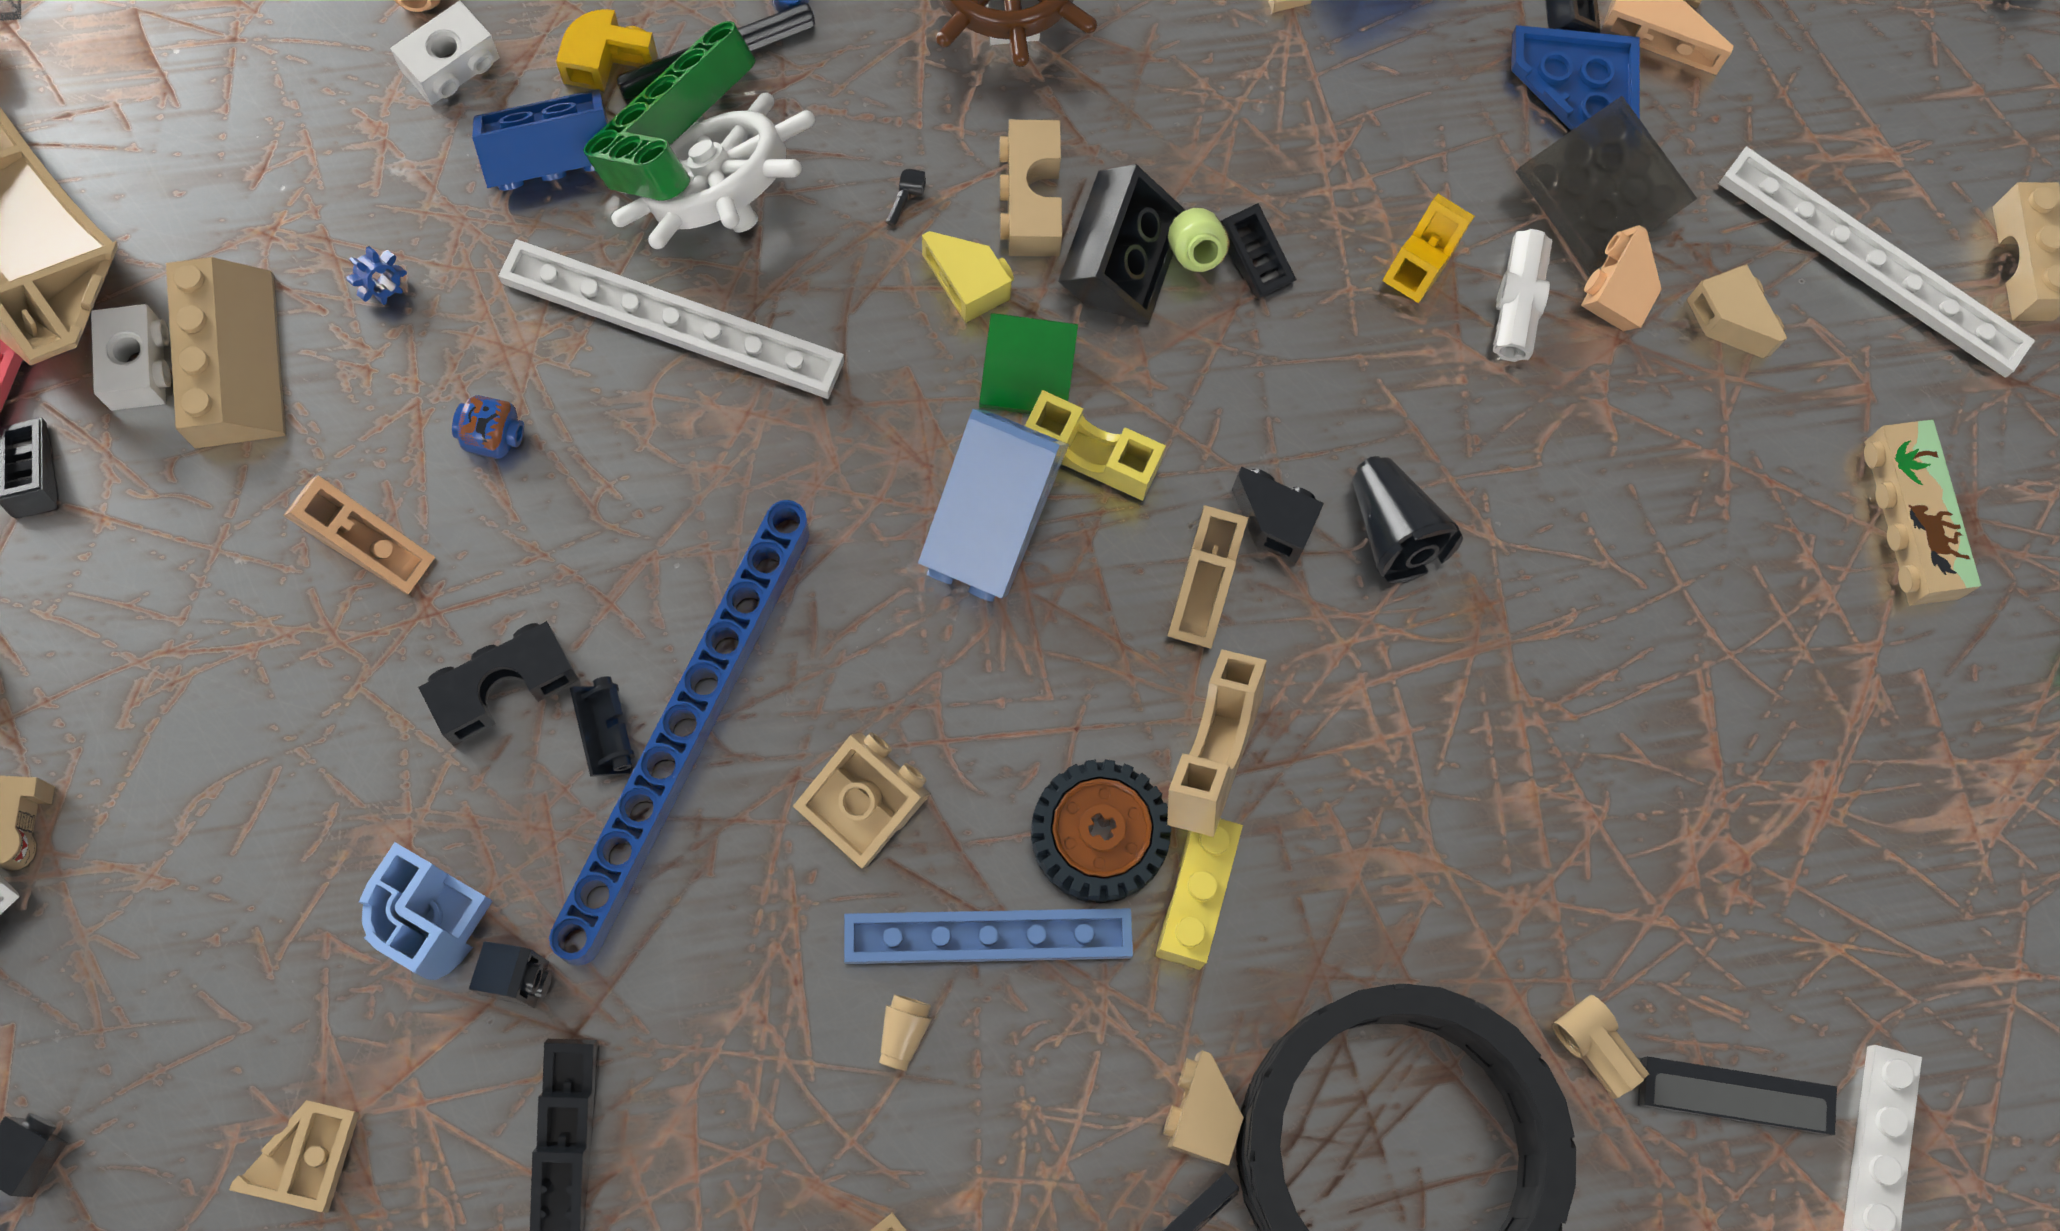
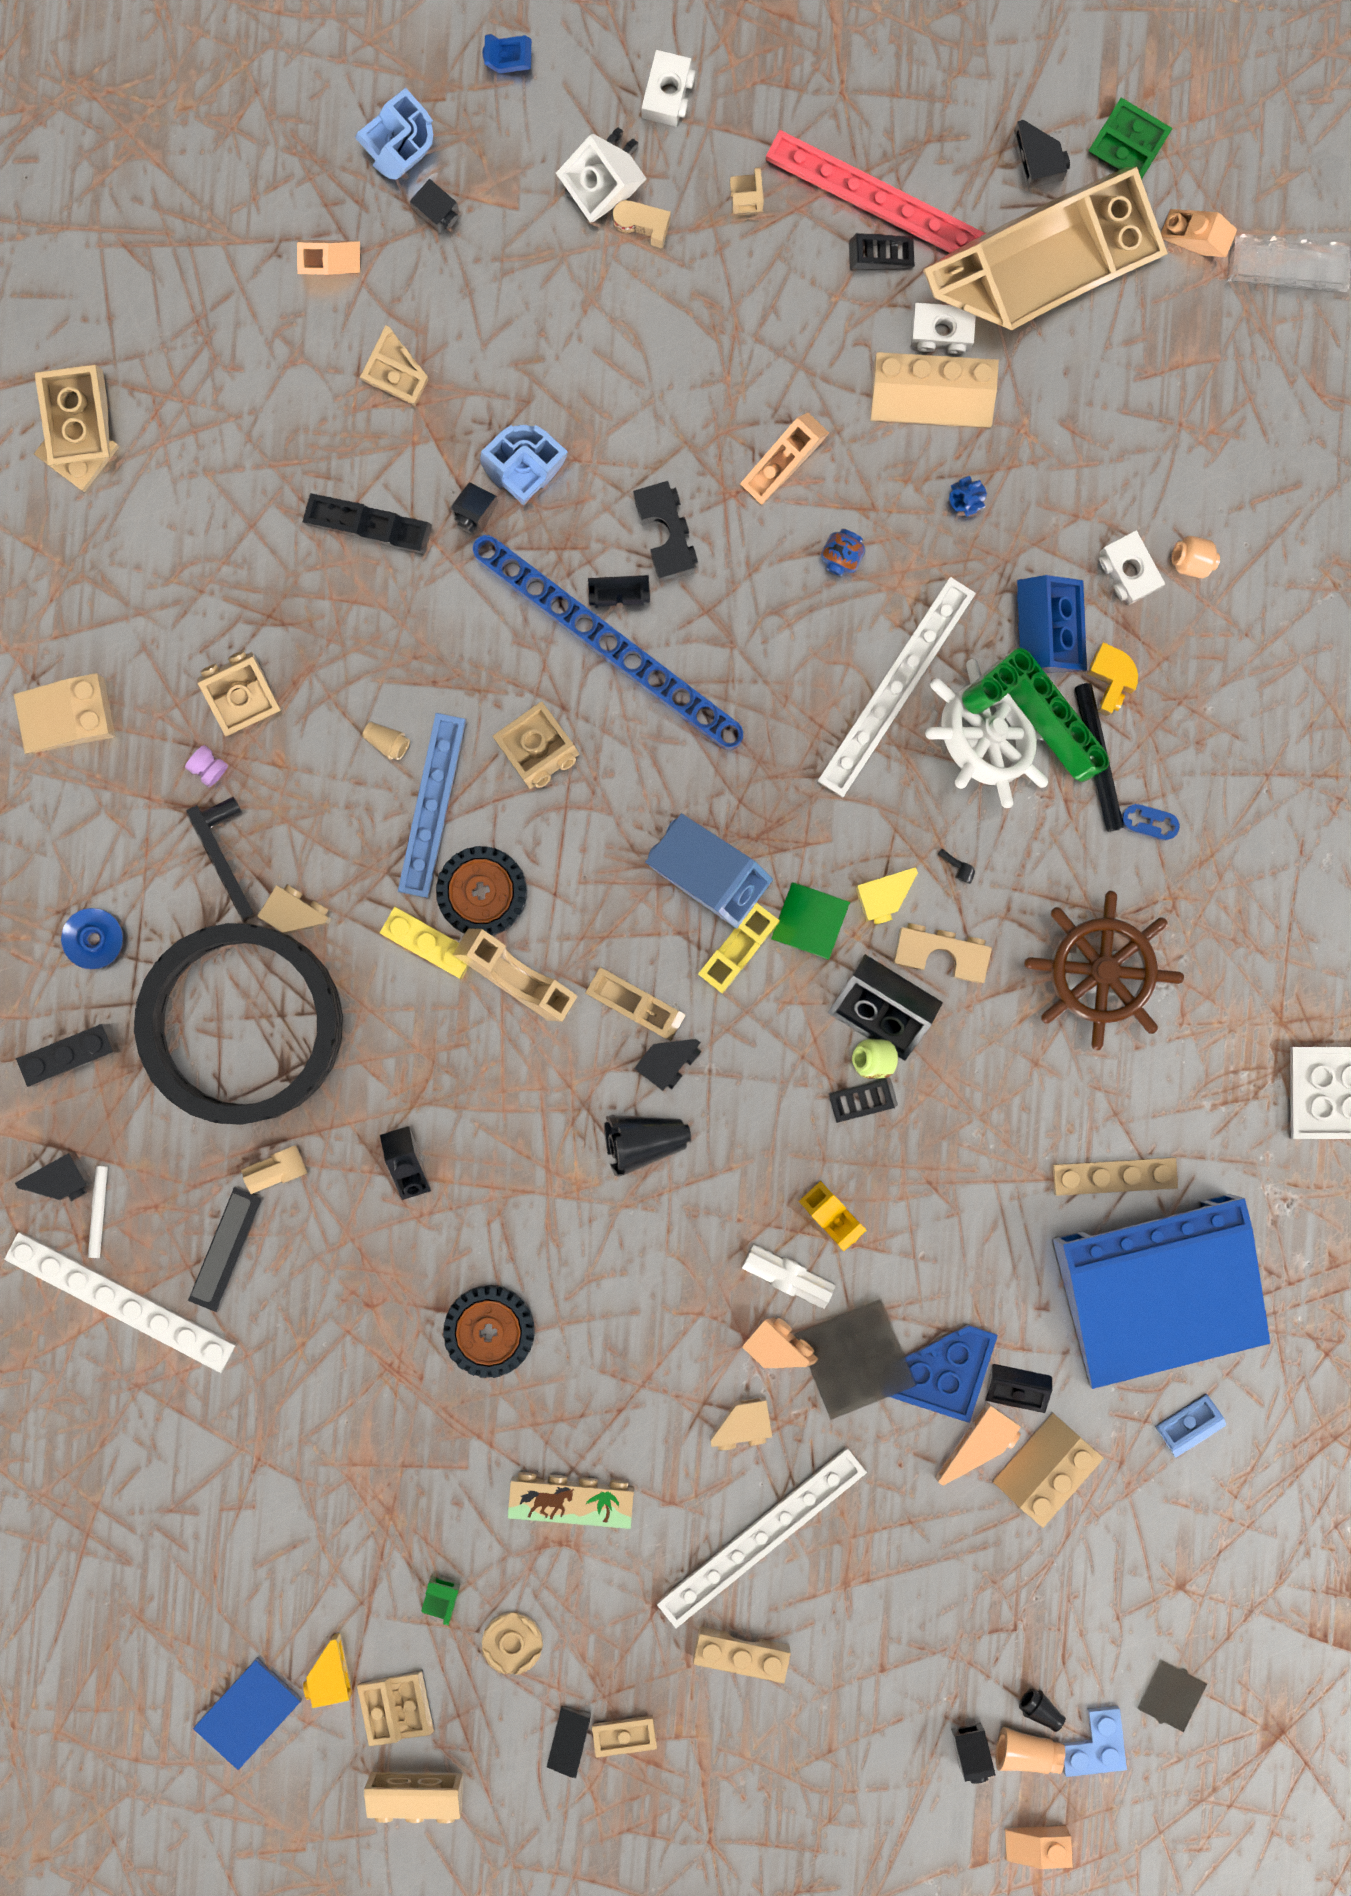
camera: 105 degrees right, 15 degrees up
none -> black slope [380,1126,431,1200]
none -> wheel [443,1285,535,1378]

